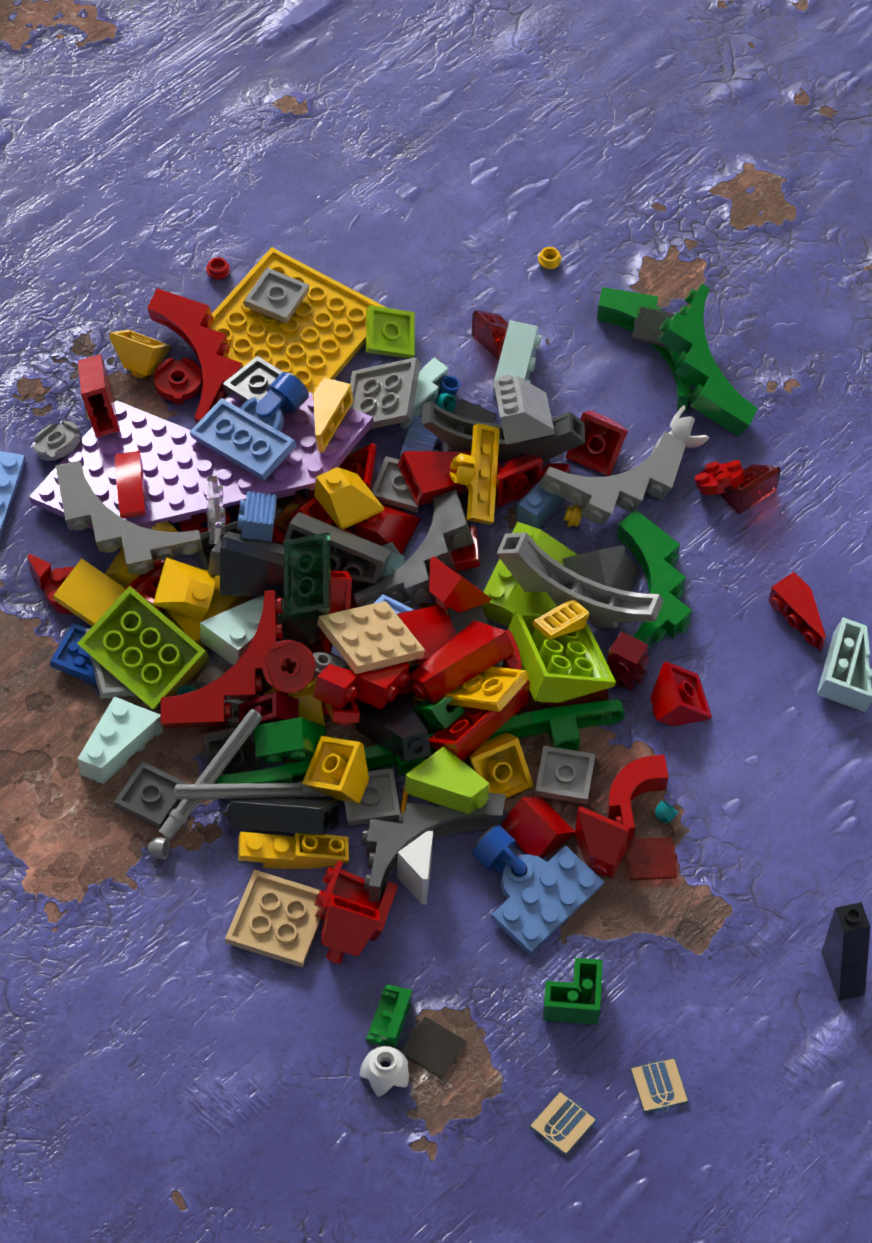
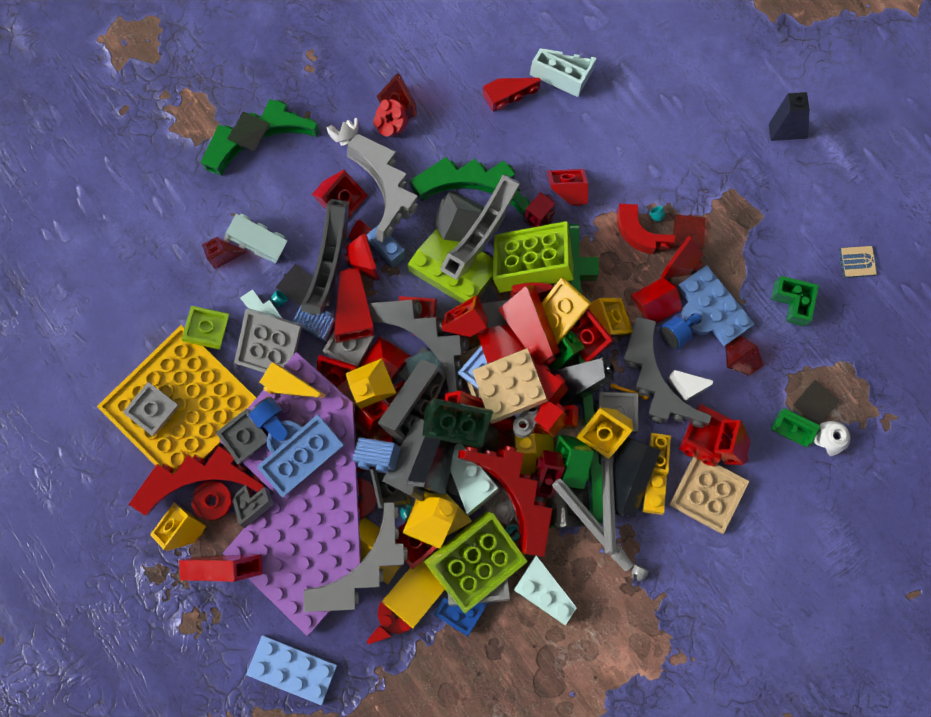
camera: 75 degrees left, 20 degrees up
light grey tile [33,421,81,461] -> none
dark grey plate [114,761,187,829] -> none
red slope [115,451,146,518] -> none
red plate [206,257,230,280] -> none
clear plate [206,476,225,544] -> none
red plate [263,640,316,693] -> none
lime slope [405,746,489,814] -> none
blue hinge [440,376,460,395] -> none
yellow plate [450,423,500,525] -> none
light grey slope [494,375,555,445] -> none
piece [529,1091,597,1156] -> none
yellow slope [532,599,589,640] -> none
light grey plate [535,746,595,804] -> none
yellow plate [538,247,561,269] -> none
yellow plate [563,504,583,527] -> none
green arch [658,283,758,437] -> none
none -> dark grey plate [232,485,274,528]
none -> clear red slope [724,335,764,377]

